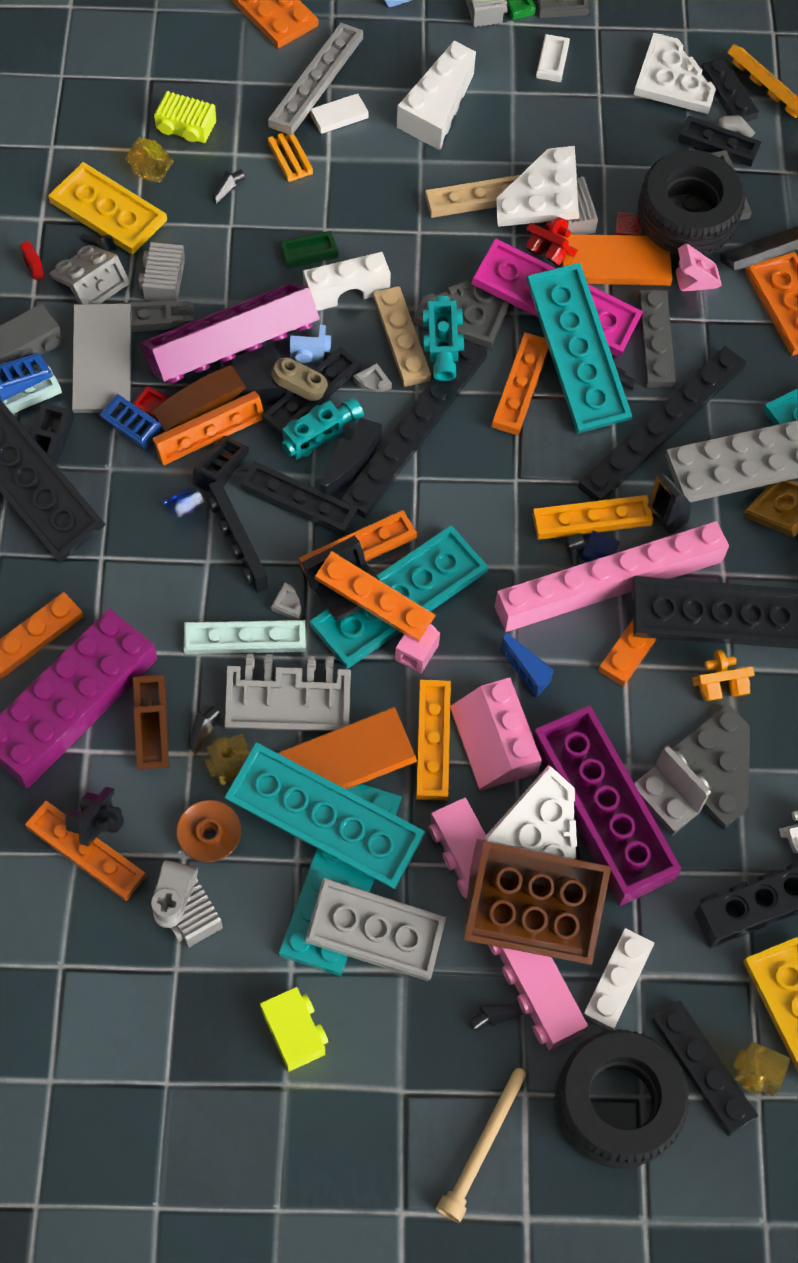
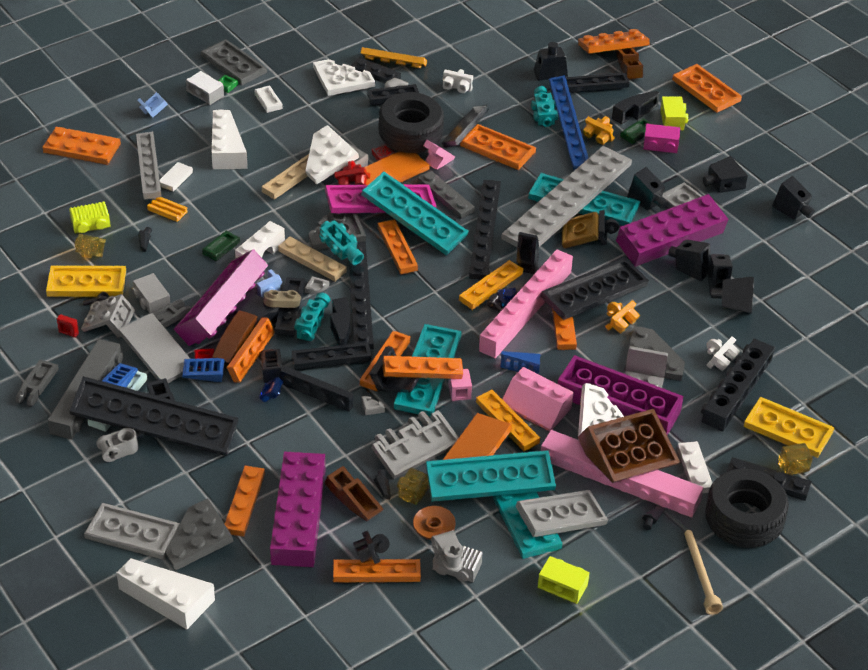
camera: 35 degrees left, 20 degrees down
light aqua tile [184,620,306,654] -> none

